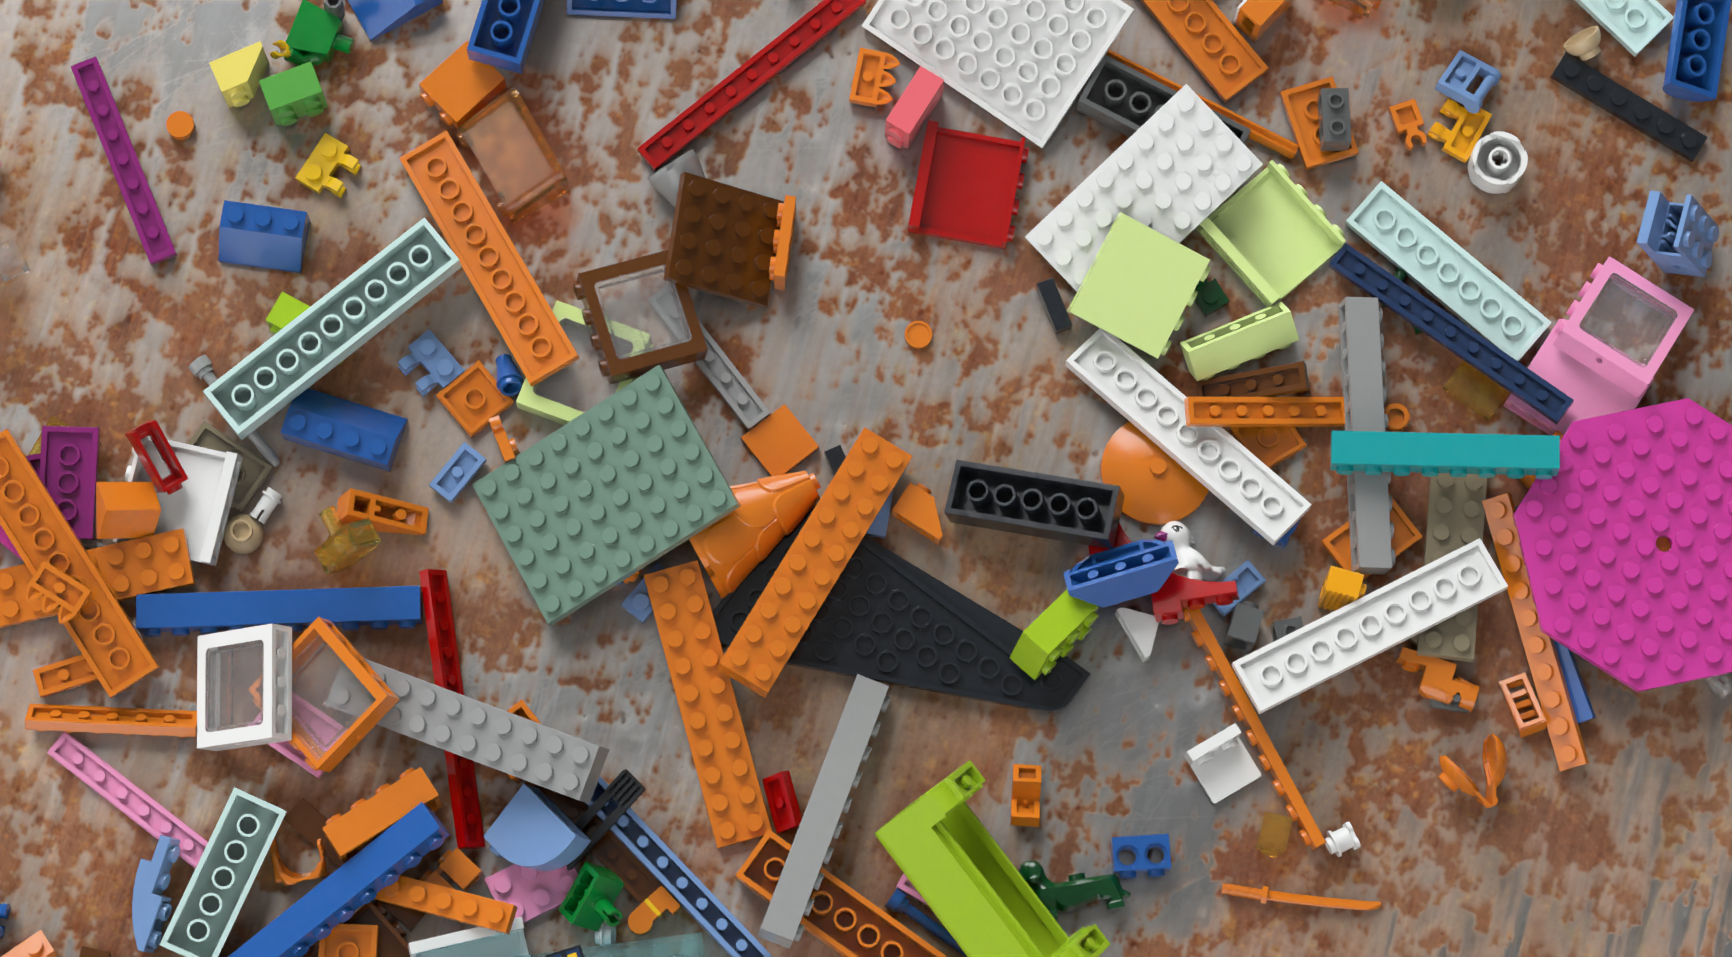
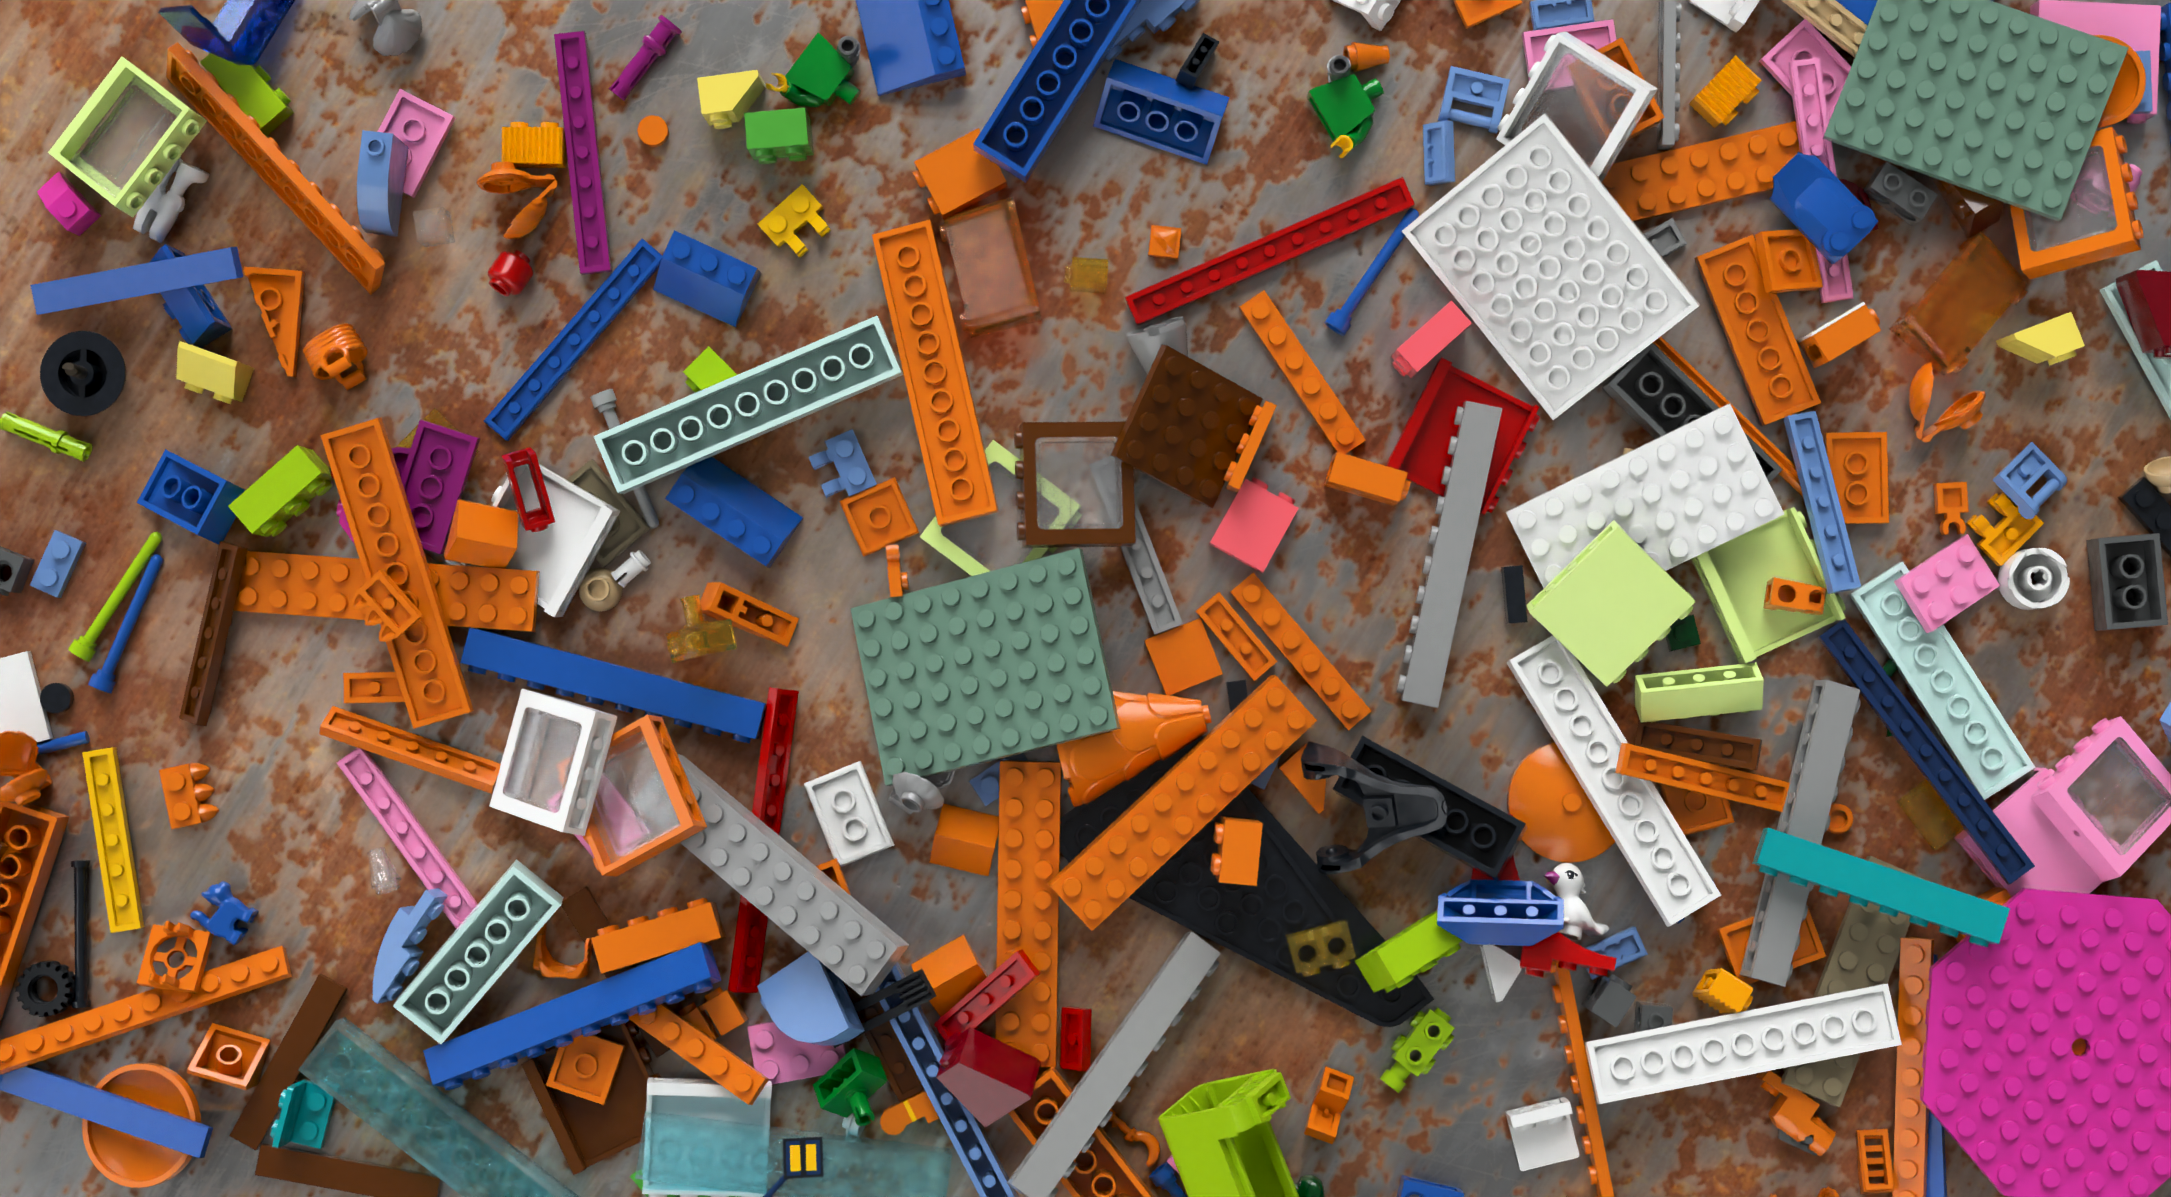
camera: 25 degrees right, 10 degrees up
medium blue plate [429,442,487,504] -> none
blue cone [495,354,524,396] -> none
orange plate [849,48,900,108] -> none
orange piece [904,321,932,349] -> none
dark grey brick [1317,88,1352,151] -> none
none -> clear cone [367,847,401,895]
none -> orange animal [476,162,558,239]
none -> blue tile [484,239,662,441]
none -> red head [487,250,533,297]
none -> light orange brick [502,122,567,168]
none -> magenta pin [609,15,682,101]
none -> white tile [804,761,895,867]
none -> light grey animal [888,770,956,815]
none -> orange slope [911,934,988,1017]
none -> orange slope [929,803,999,876]
none -> red plate [934,949,1040,1041]
none -> dark red slope [936,1027,1041,1128]
none -> clear yellow brick [1064,257,1108,294]
none -> orange piece [1072,1082,1160,1167]
none -> orange tile [1148,225,1182,260]
none -> orange plate [1195,592,1278,681]
none -> coral brick [1209,477,1299,573]
none -> orange brick [1210,816,1263,886]
none -> orange plate [1230,572,1371,731]
none -> orange plate [1239,290,1366,454]
none -> clear yellow brick [1285,920,1356,977]
none -> black animal [1301,741,1447,875]
none -> blue piece [1324,208,1419,336]
none -> orange brick [1324,452,1411,506]
none -> lime brick [1379,1007,1455,1093]
none -> light grey brick [1396,401,1502,708]
none -> orange leg [1763,577,1826,615]
none -> medium blue plate [1783,411,1861,594]
none -> bright pink plate [1894,534,2000,633]
none -> orange animal [1909,362,1986,442]
none -> dark grey brick [2086,533,2168,631]

